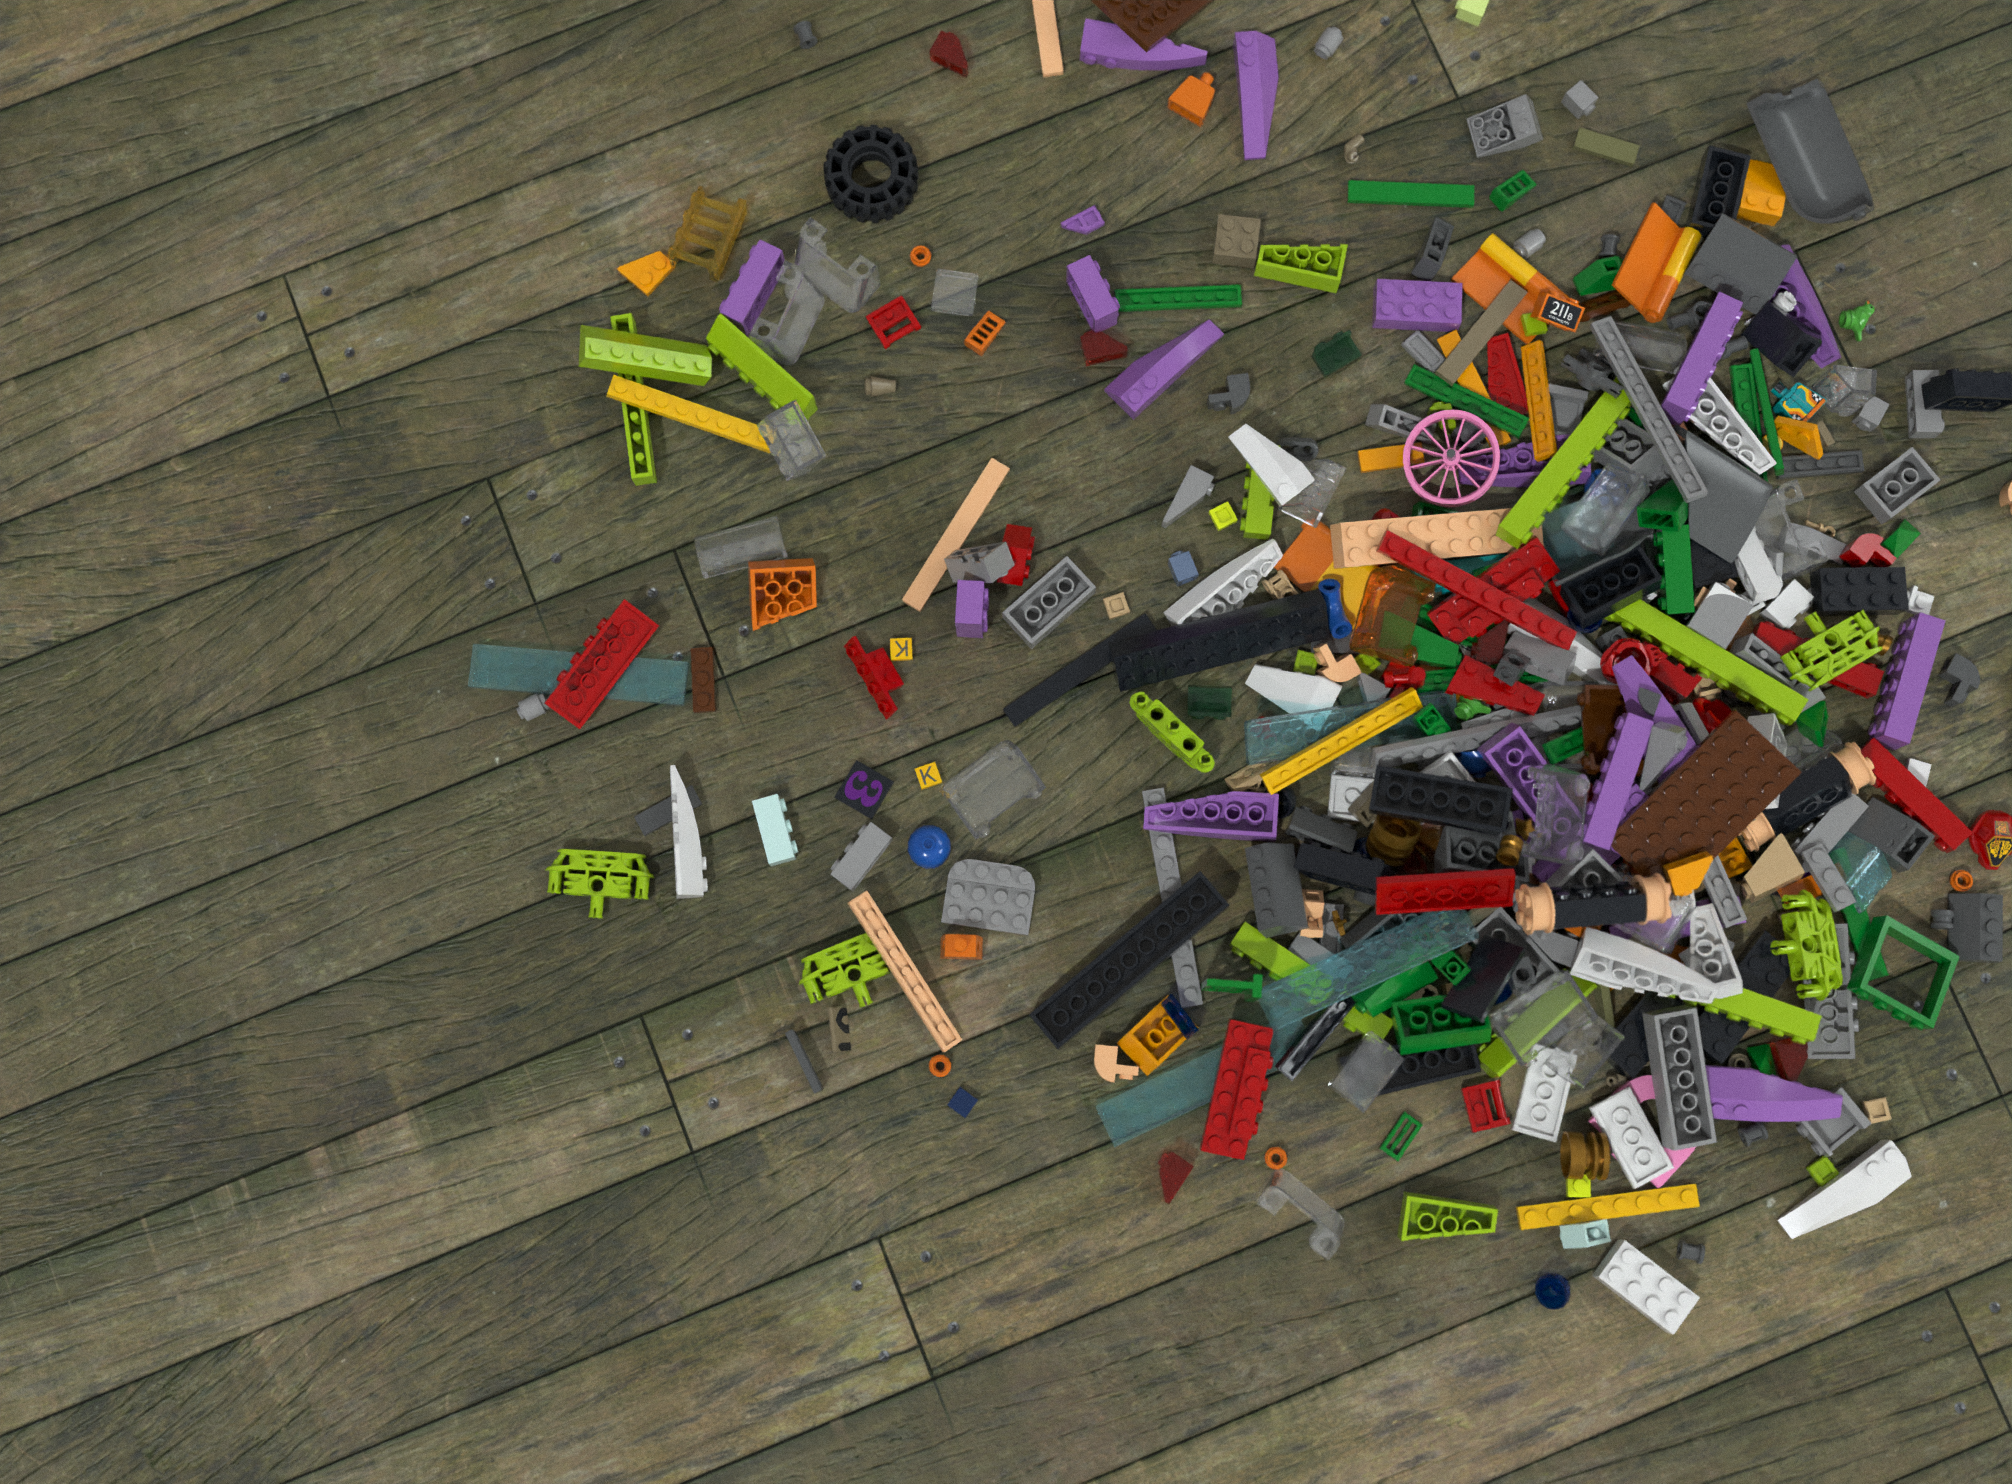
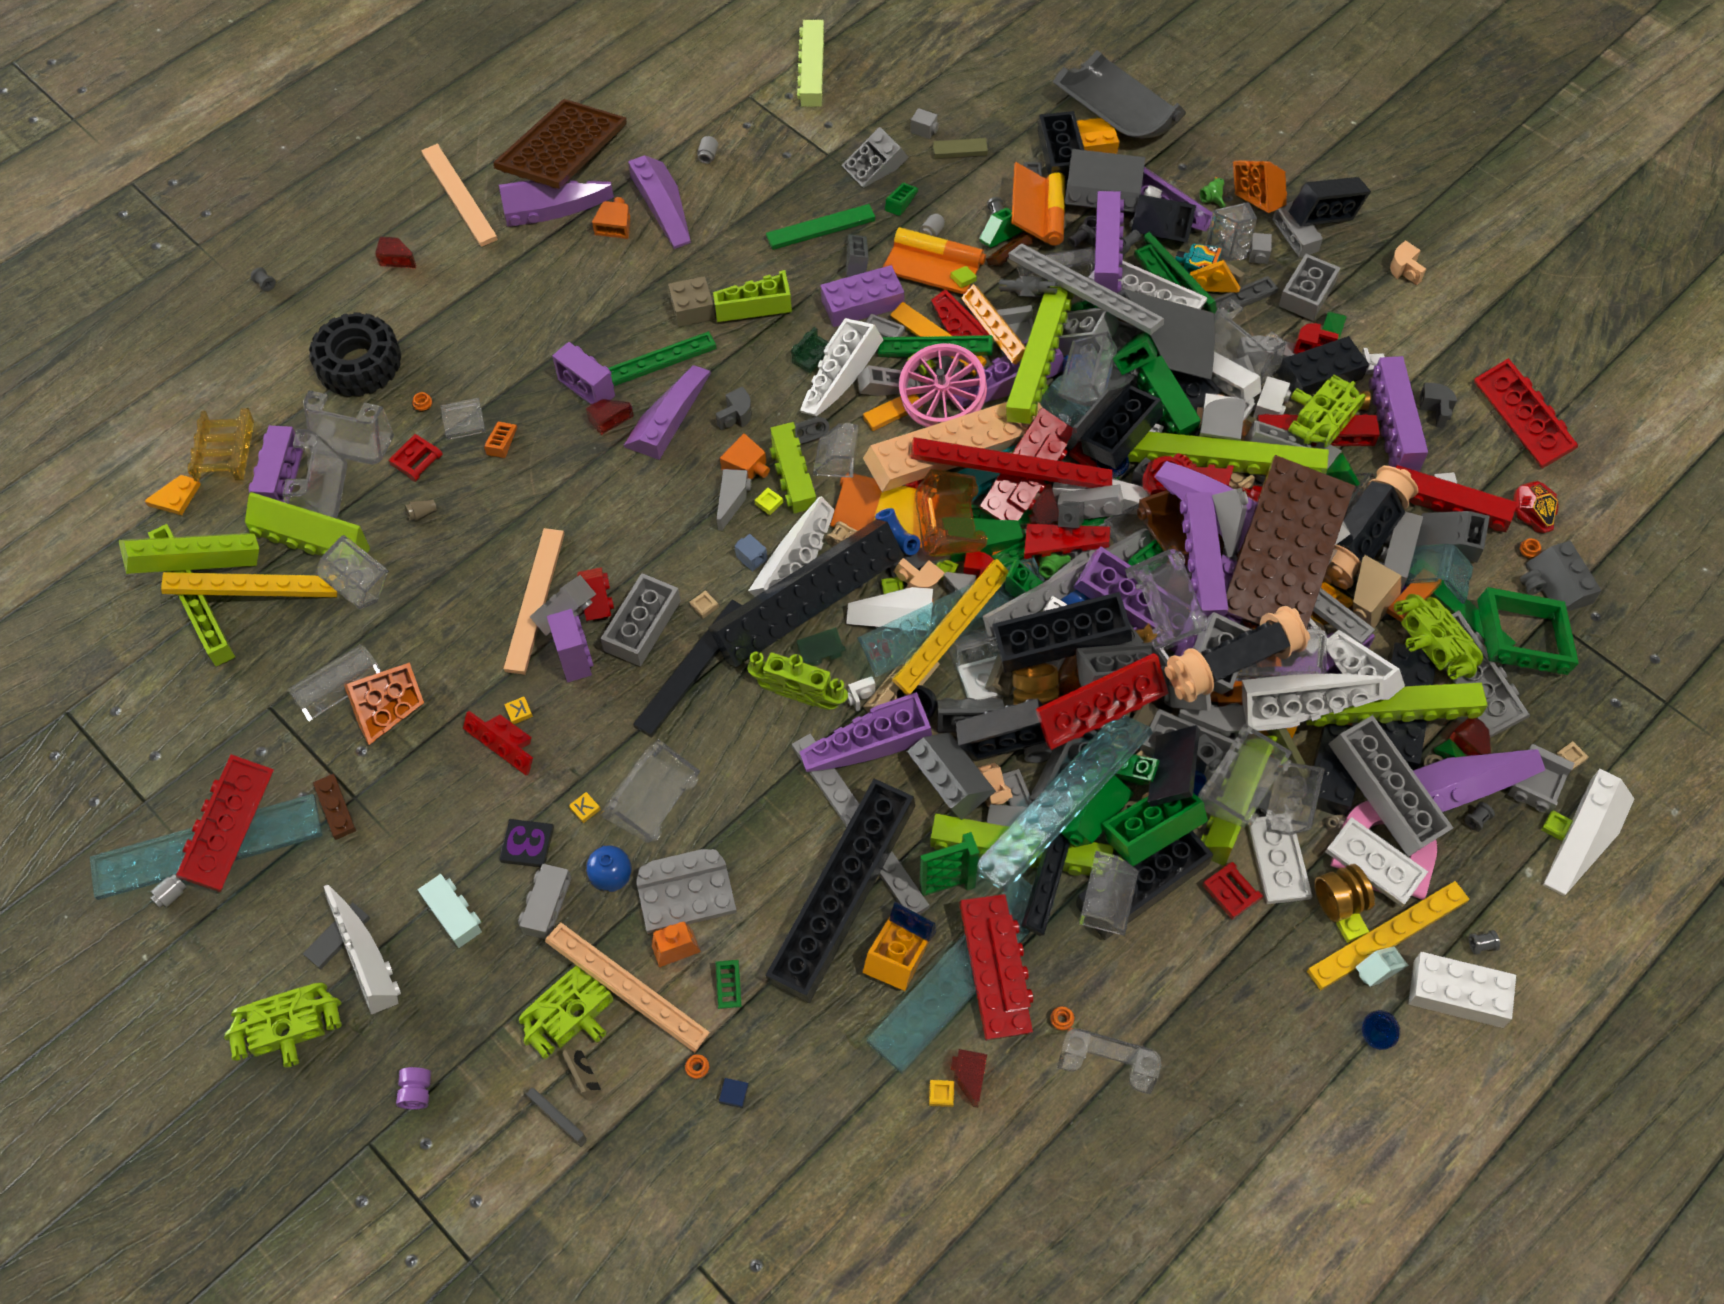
camera: 25 degrees left, 20 degrees down
medium lavender tile [1060,205,1105,235] -> none
light nougat brick [1094,1045,1139,1083] -> none
white wedge [1228,424,1315,506] -> none
pearl gold piece [1331,910,1347,936] -> none
dark tan arm [1344,134,1365,163] -> none
green tile [1379,1111,1423,1162] -> none
red leg [1384,666,1426,690] -> none
lime wedge [1397,1192,1498,1241] -> none
dark tan tile [1435,280,1527,386] -> none
pearl gold wheel [1496,835,1524,866] -> none
brick [1530,290,1585,332] -> none
dark grey tile [1637,687,1661,717] -> none
light orange slope [1663,851,1713,896] -> none
light grey plate [1799,843,1857,913] -> none
none -> medium lavender wheel [396,1067,431,1109]
none -> green slope [715,960,742,1009]
none -> orange torso [720,433,770,479]
none -> white wedge [800,318,883,416]
none -> white bracket [847,676,875,711]
none -> yellow tile [929,1080,954,1107]
none -> orange wedge [1233,161,1287,213]

